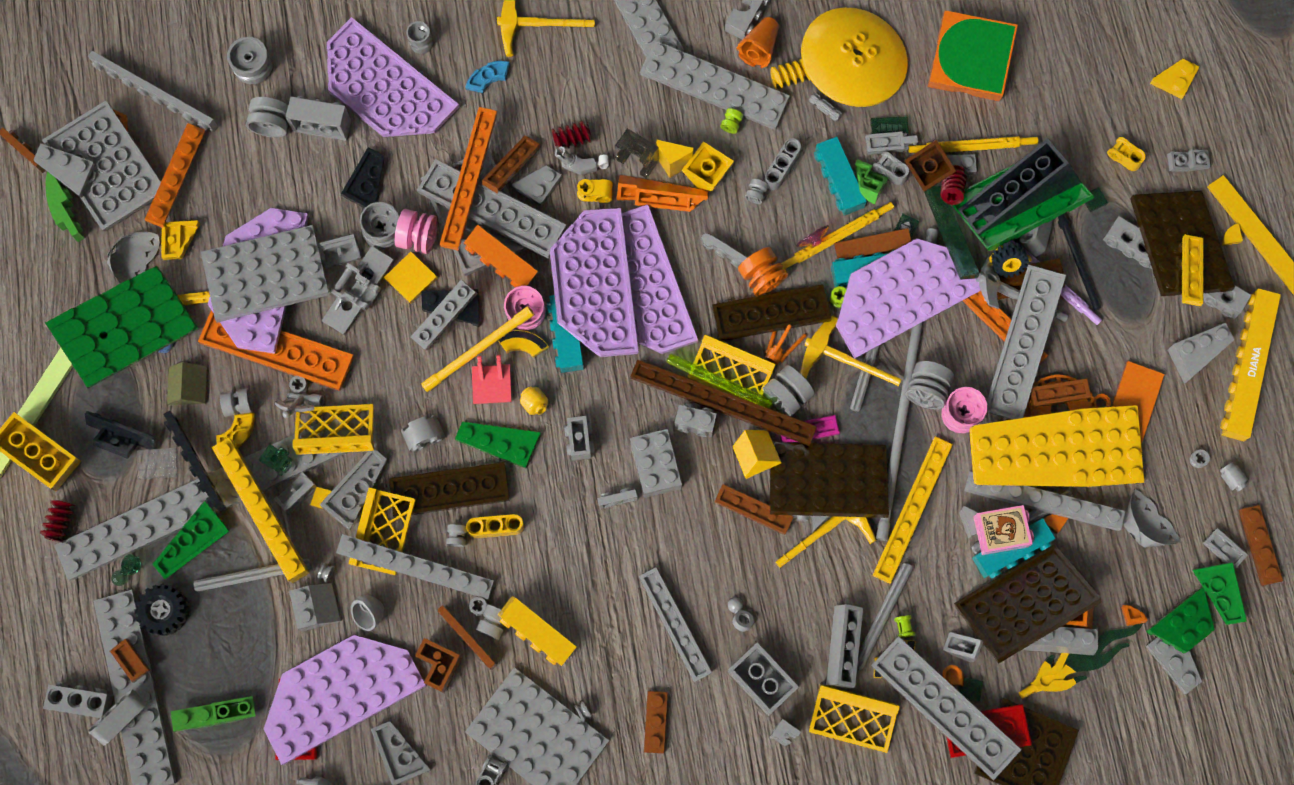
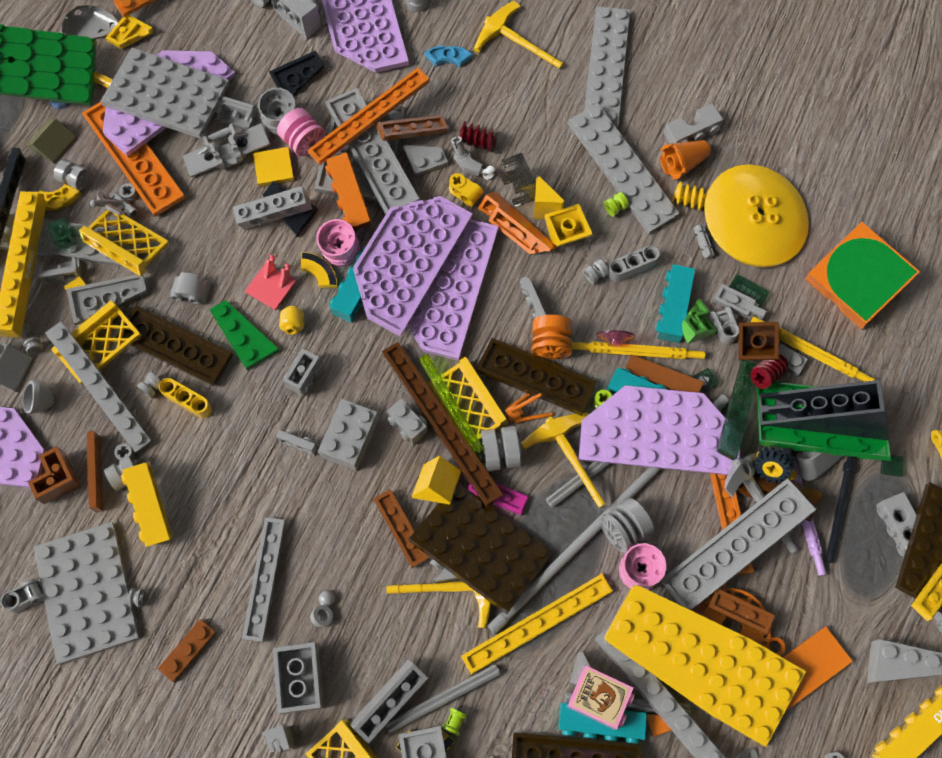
camera: 35 degrees right, 5 degrees down
yellow piece [421,306,535,392] -> none

